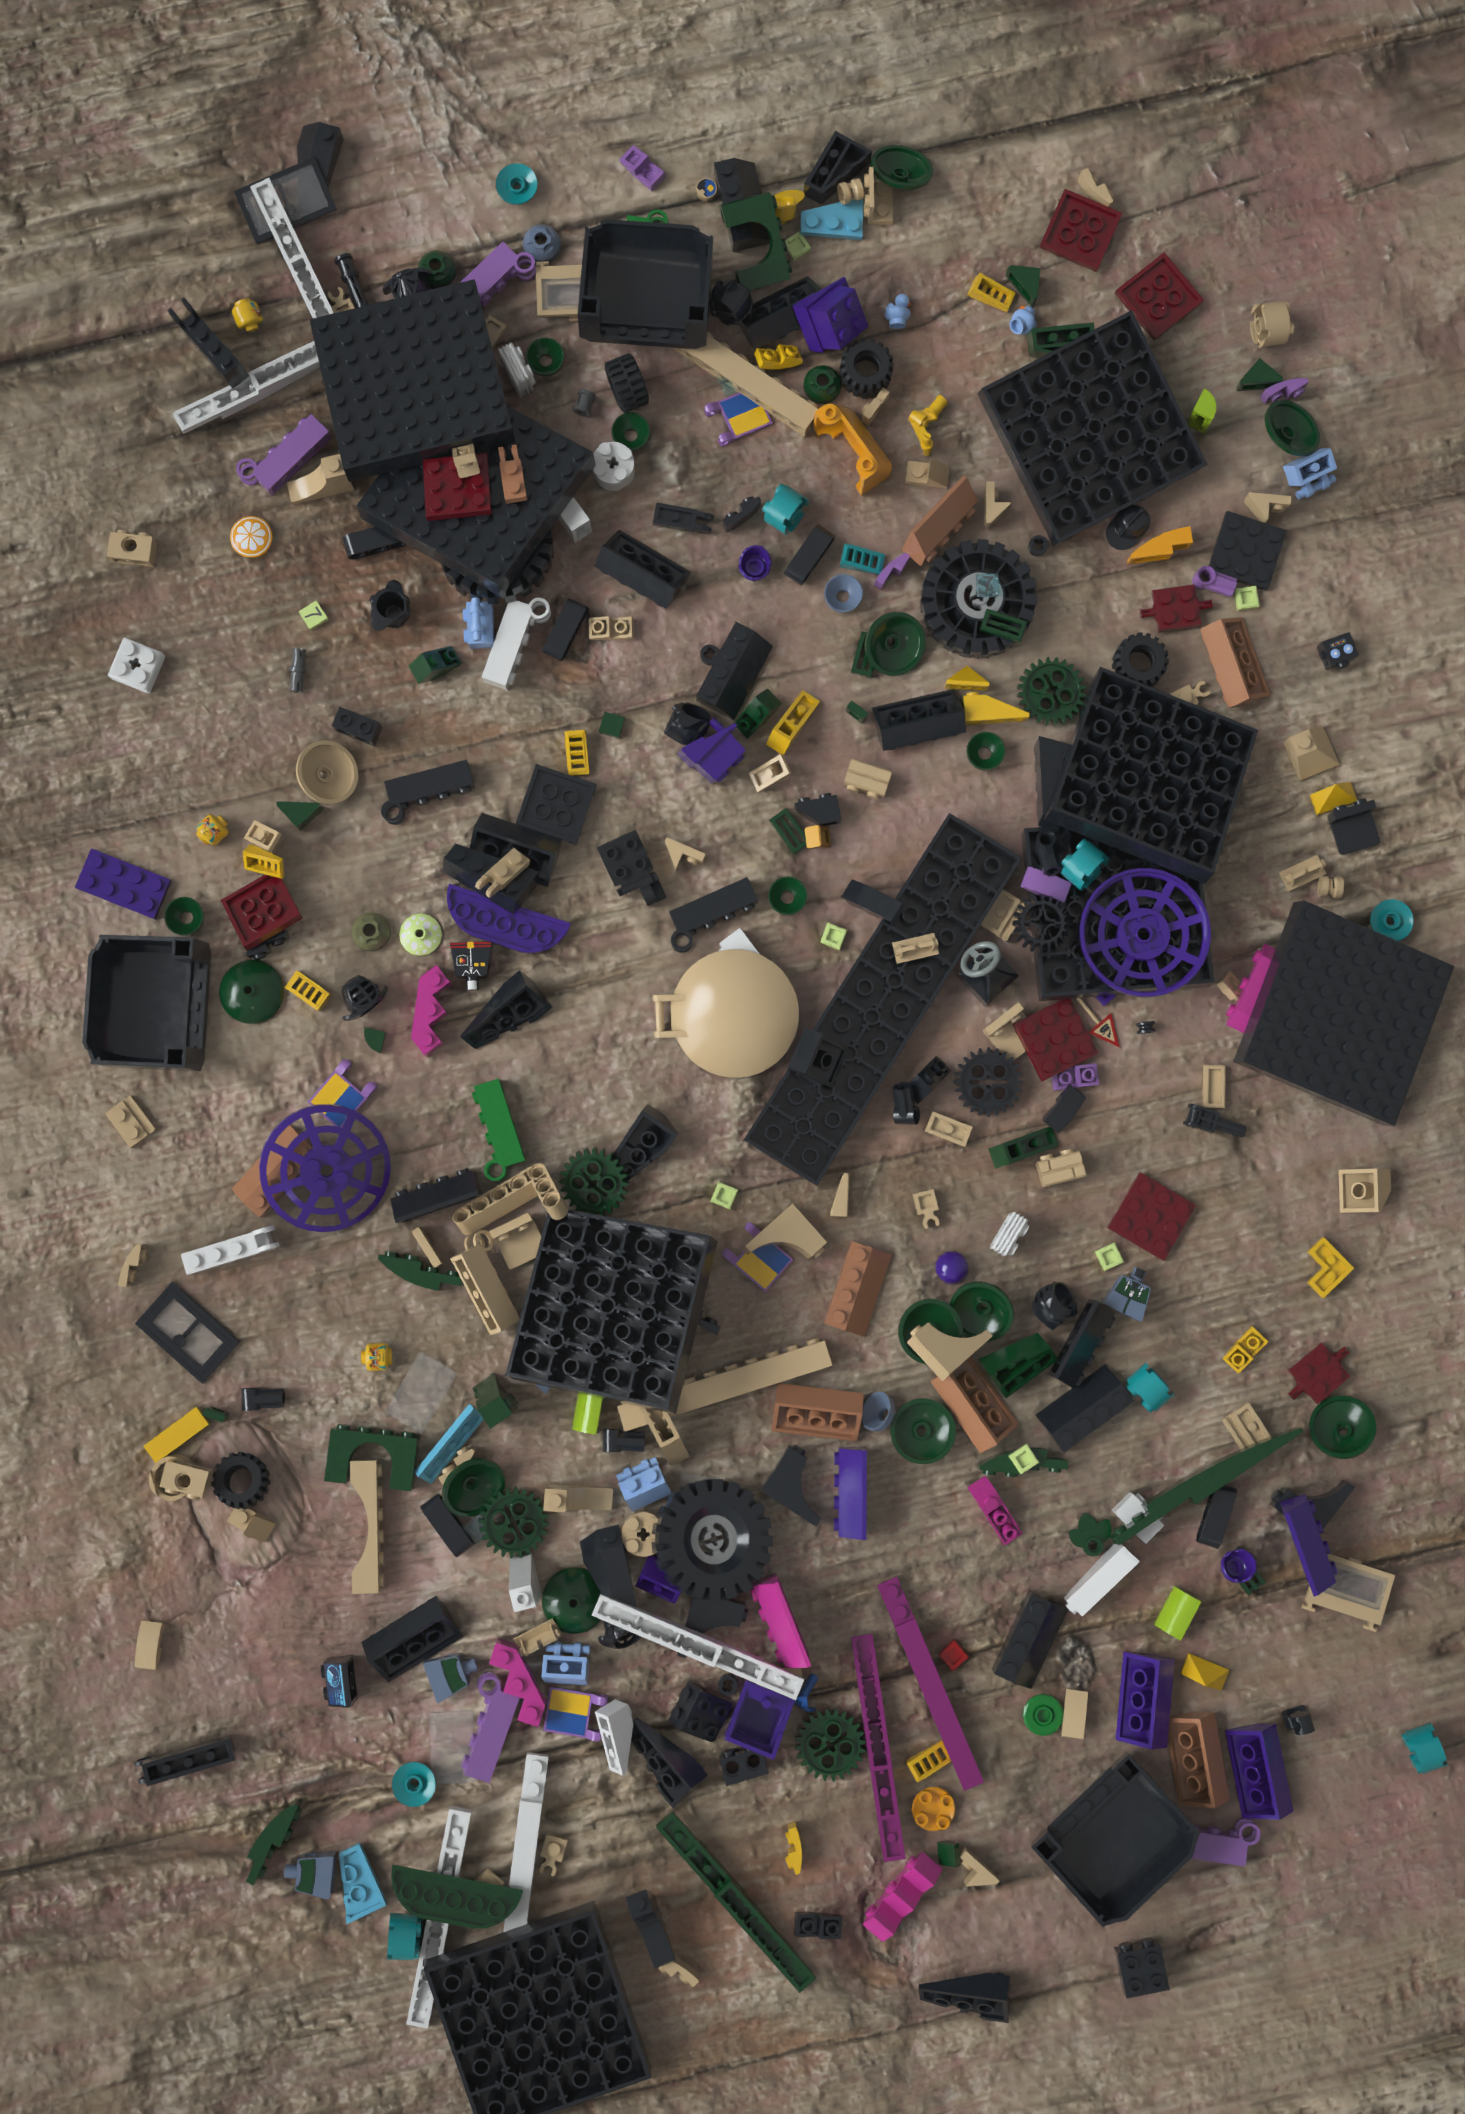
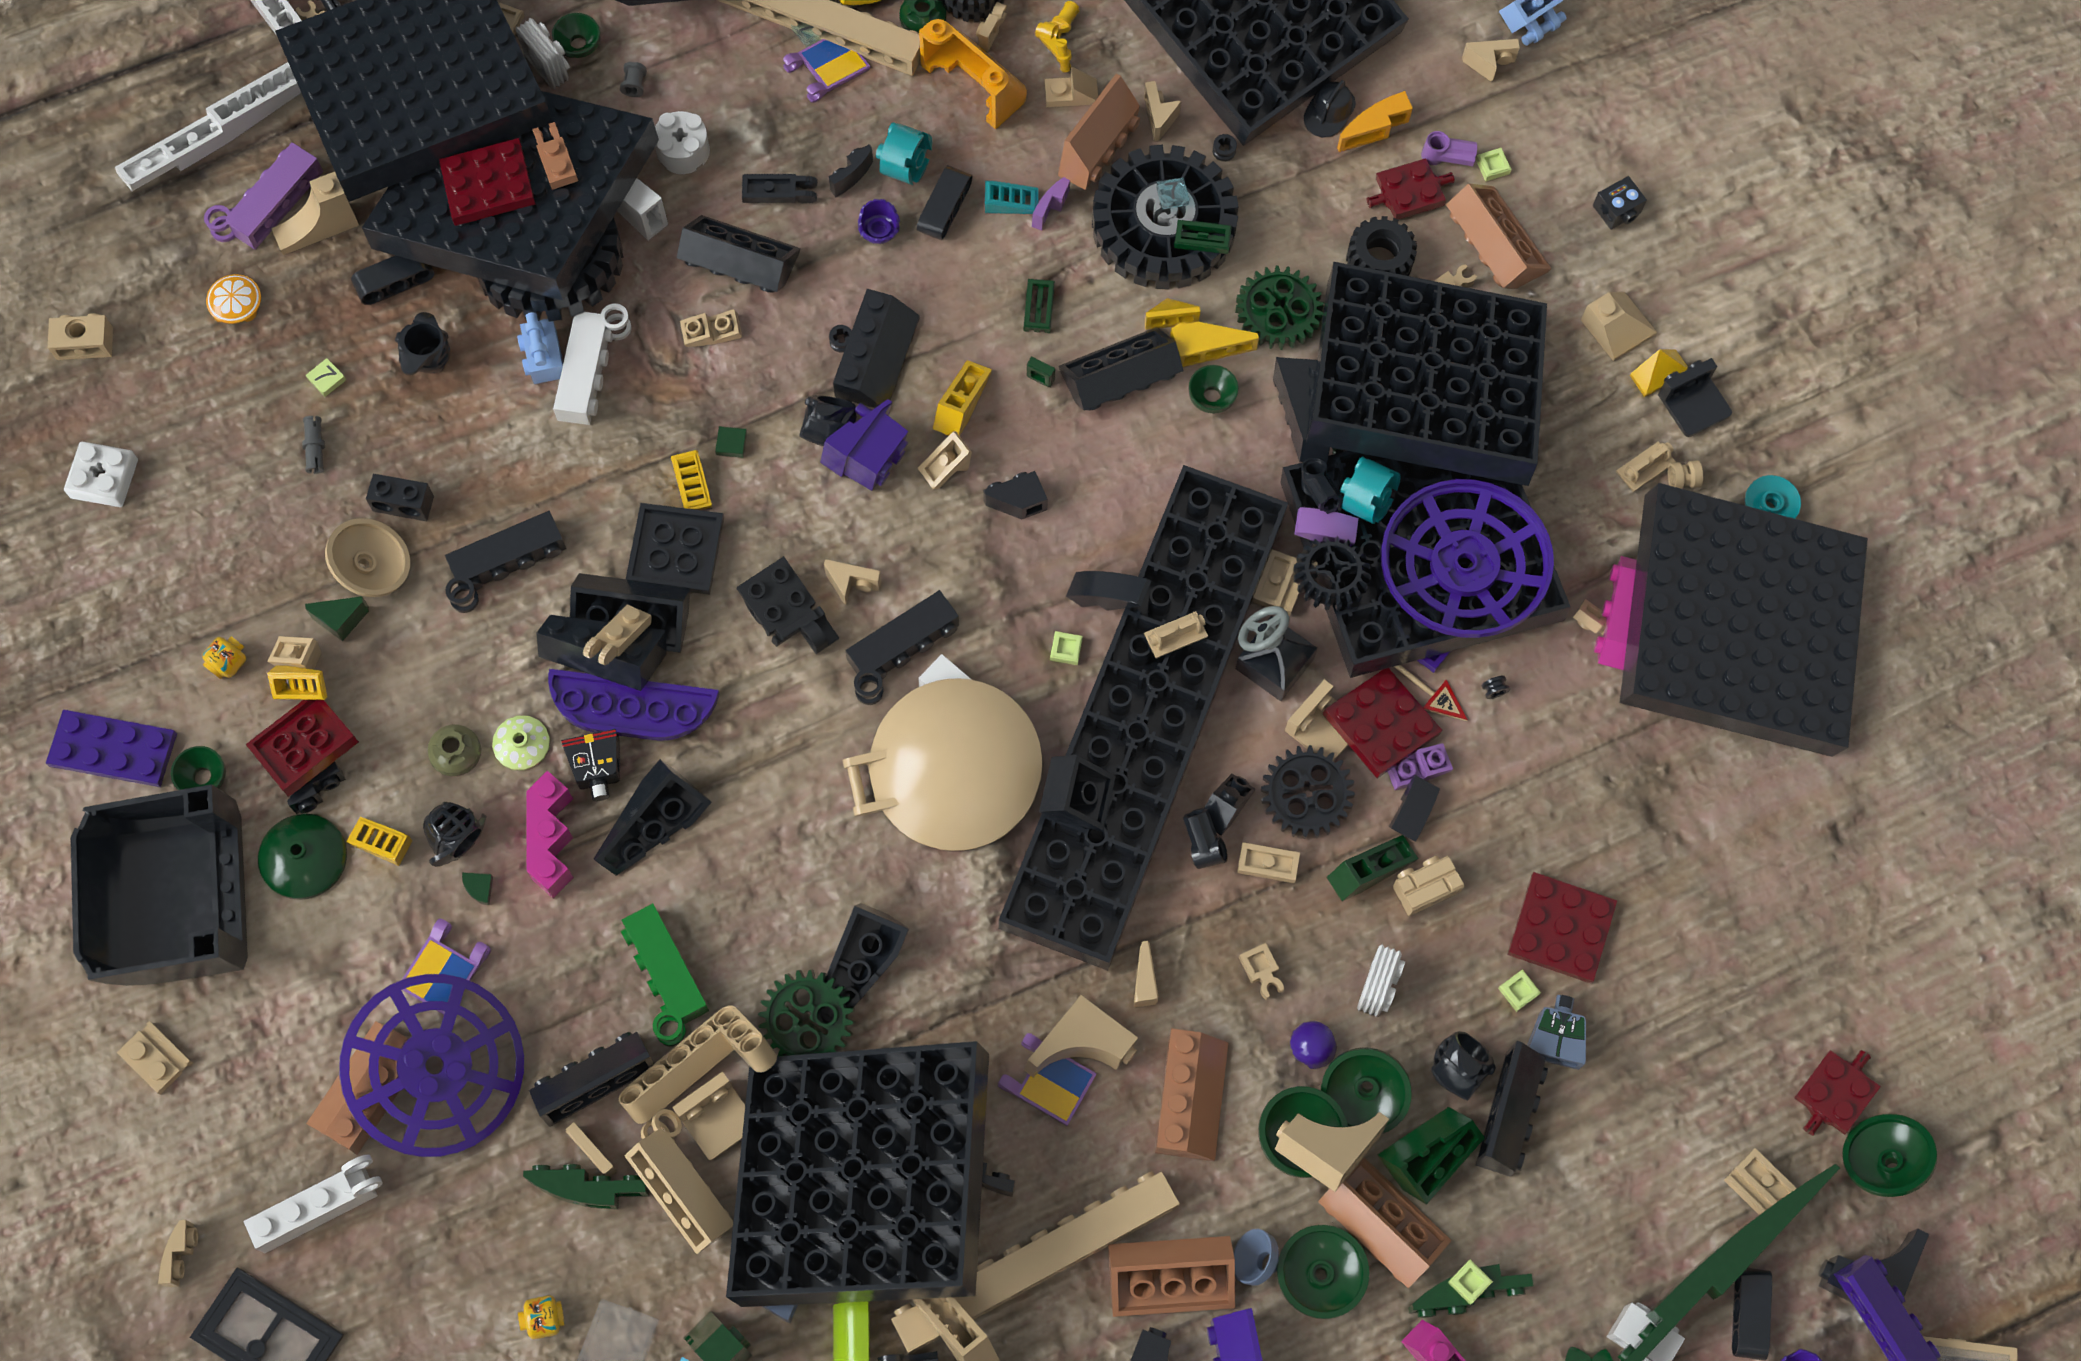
camera: 10 degrees left, 15 degrees down
black hinge [167,297,249,389] -> none
yellow head [232,298,263,332] -> none
dark green slope [408,646,462,684] -> none
tan slope [452,444,480,478] -> none
black beam [542,598,588,662] -> none
black tyre [605,353,649,413] -> none
dark green piece [611,412,650,452] -> none
yellowish green tile [710,1182,738,1210] -> none
dark green slope [733,688,782,739] -> none
dark green piece [768,876,807,915] -> none
dark green tile [769,808,807,855] -> none
slope [805,825,831,849] -> none
sand blue piece [824,574,863,613] -> none
tan brick [843,758,892,800] -> none
dark green dish [865,611,926,676] -> none
black slope [1035,1364,1134,1452] -> none
teal brick [1126,1362,1176,1413] -> none
black connector [1183,1104,1247,1138] -> none
tan tile [1202,1065,1226,1109] -> none
black plate [1208,511,1287,591] -> none
yellow slope [1222,1325,1268,1374] -> none
yellow plate [1306,1237,1354,1298] -> none
tan slope [1339,1169,1391,1213] -> none

